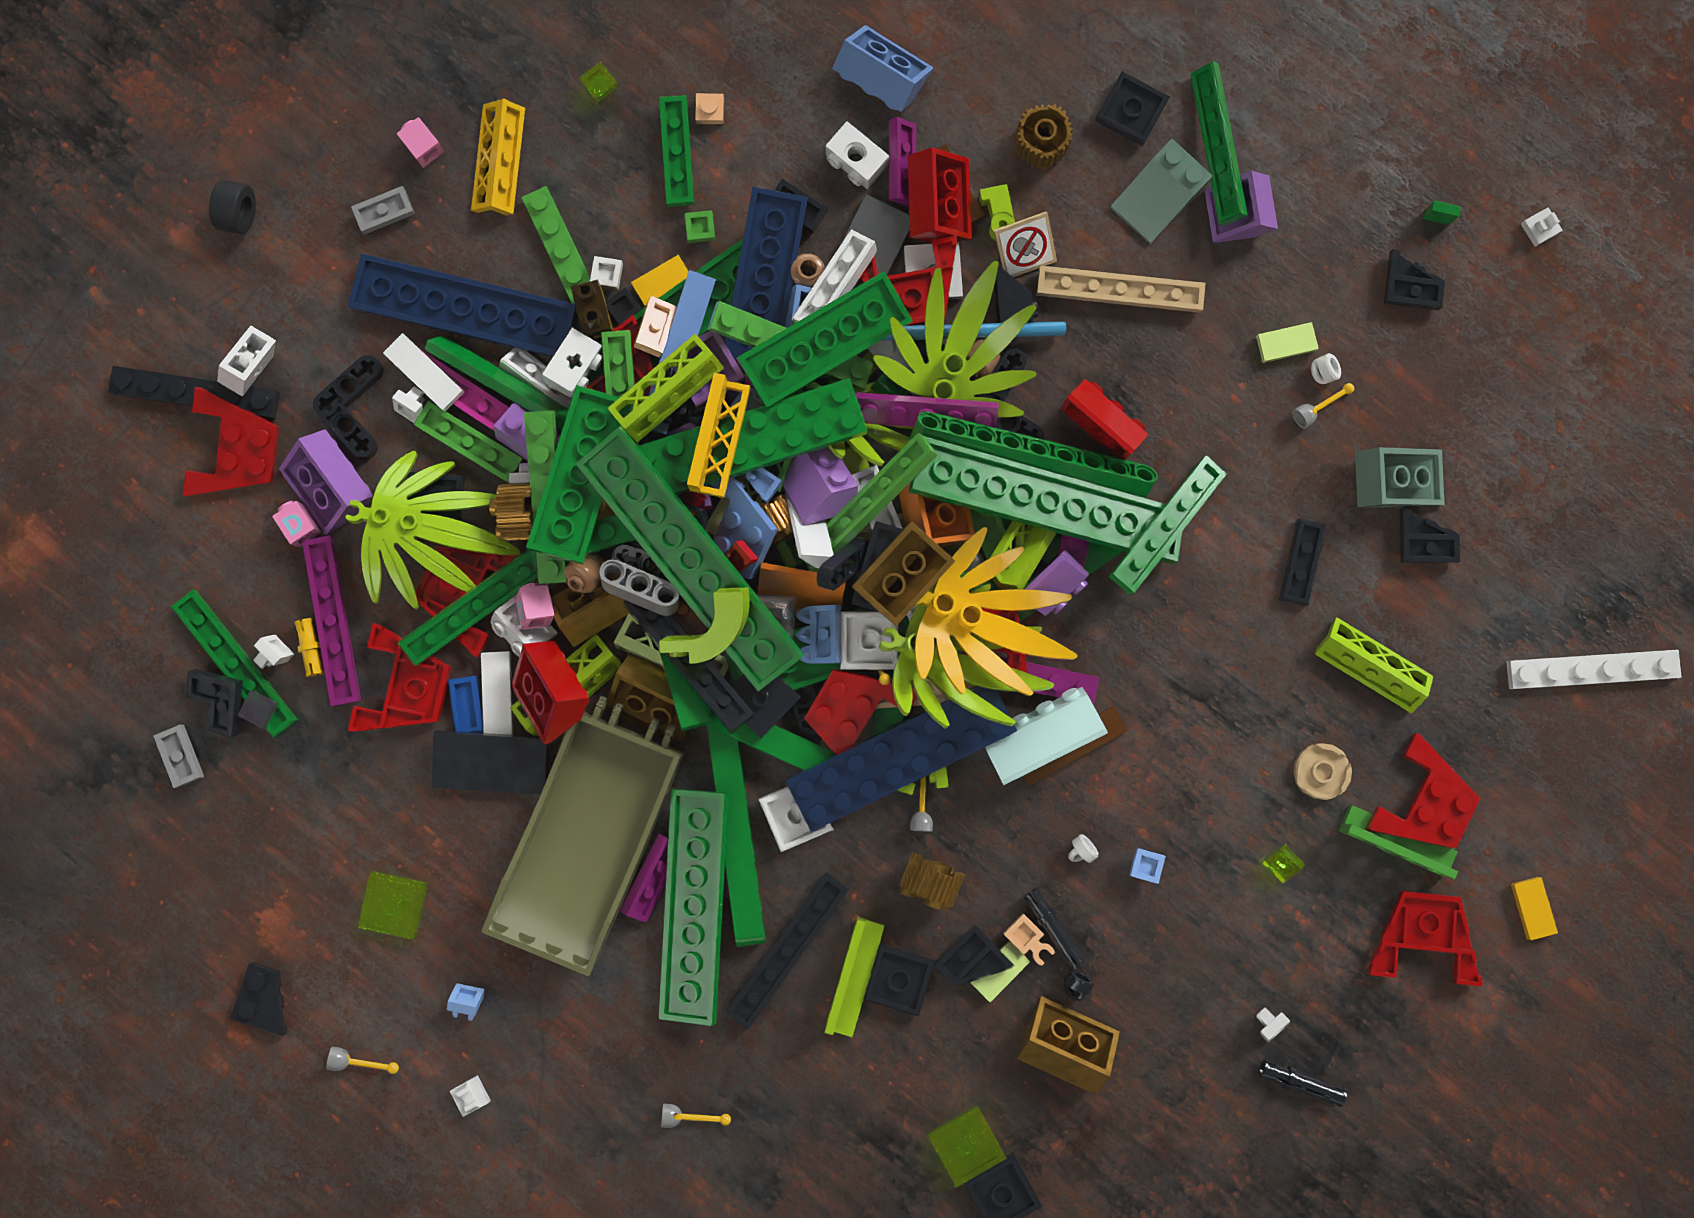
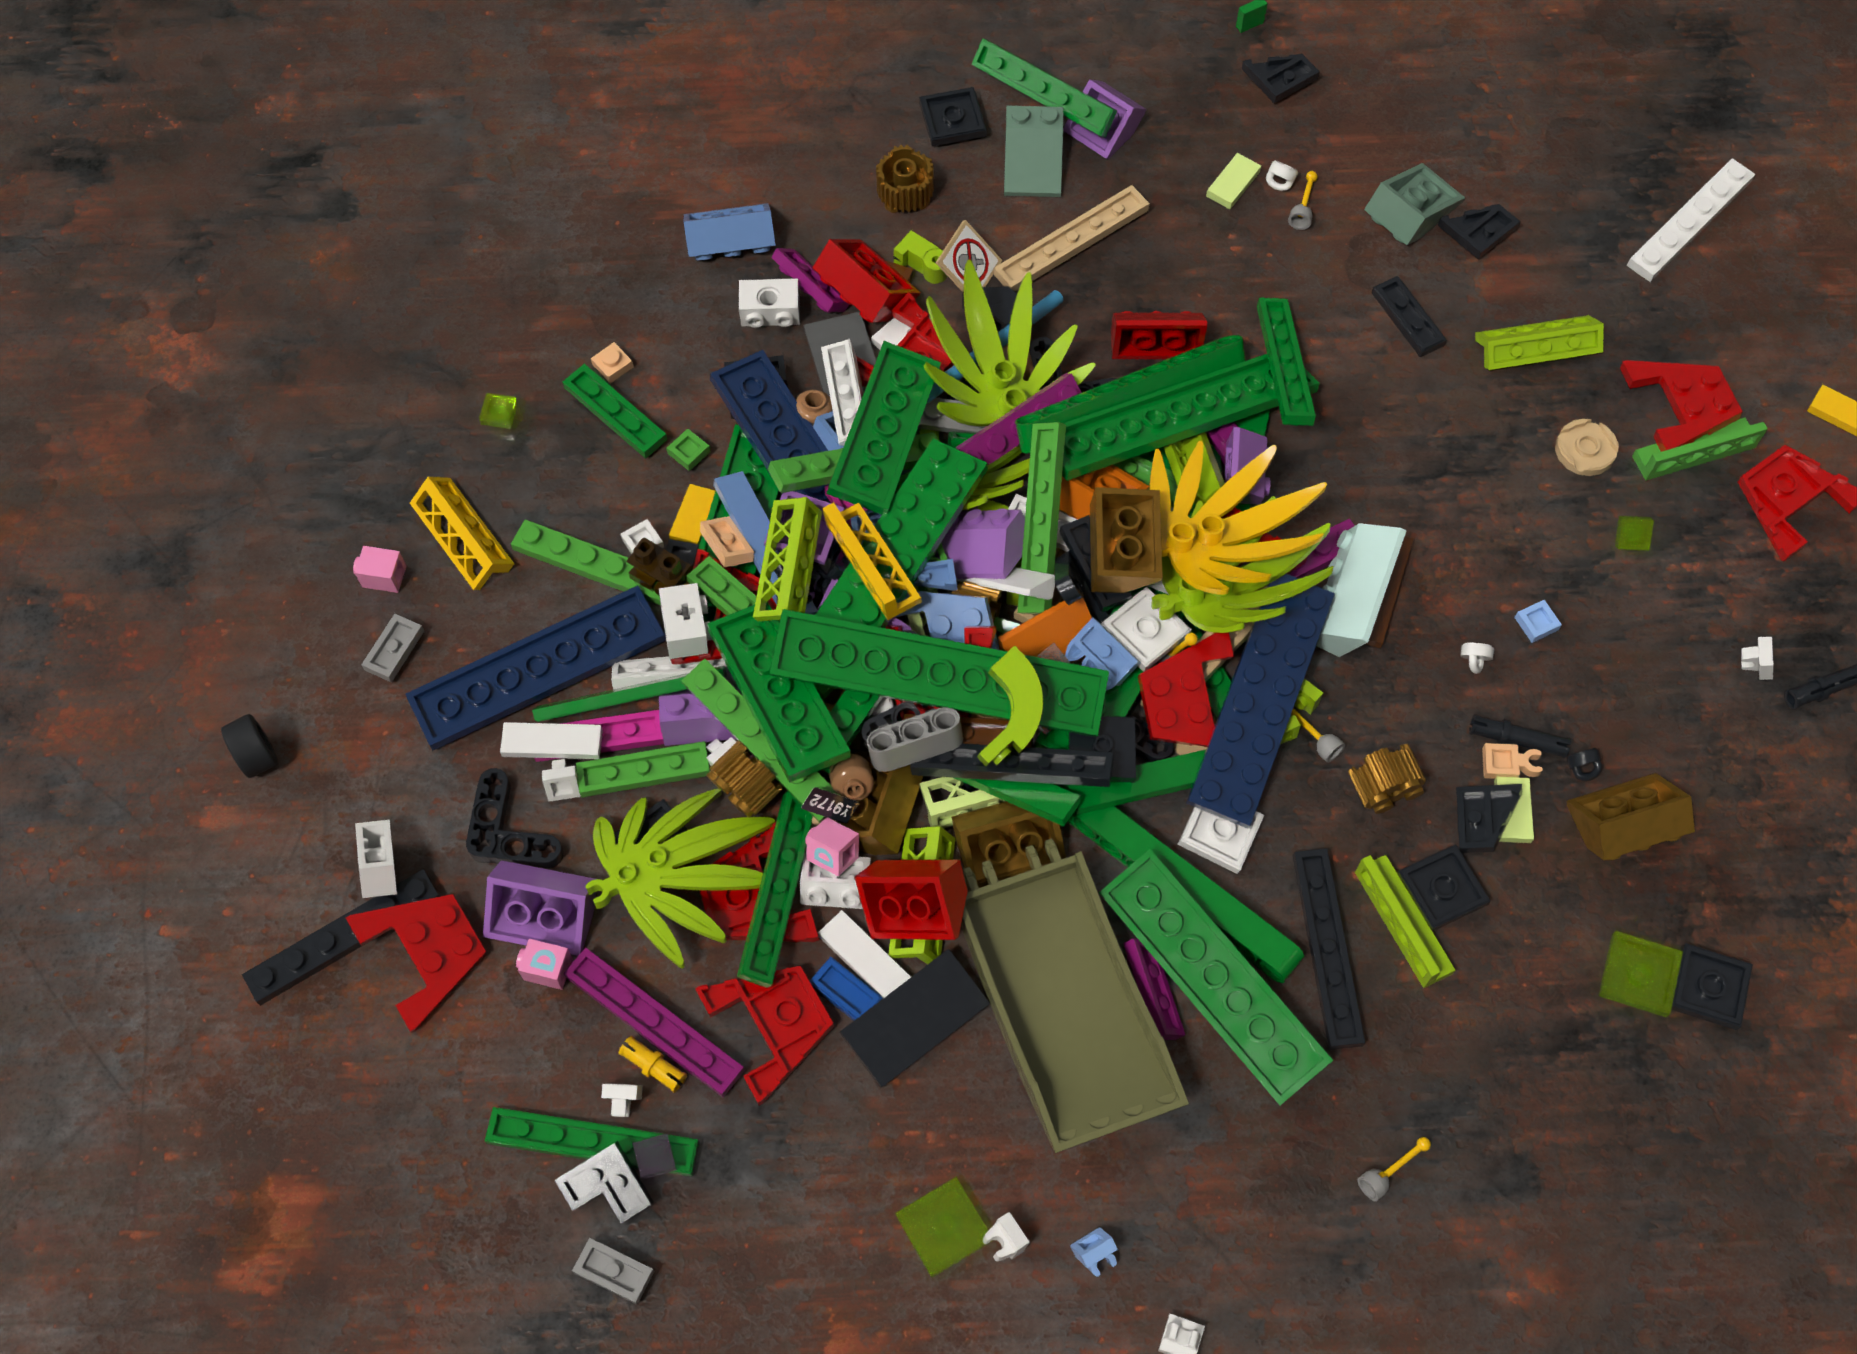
camera: 40 degrees left, 20 degrees down
none -> black sticker [801,787,860,823]
none -> white tile [982,1212,1030,1261]

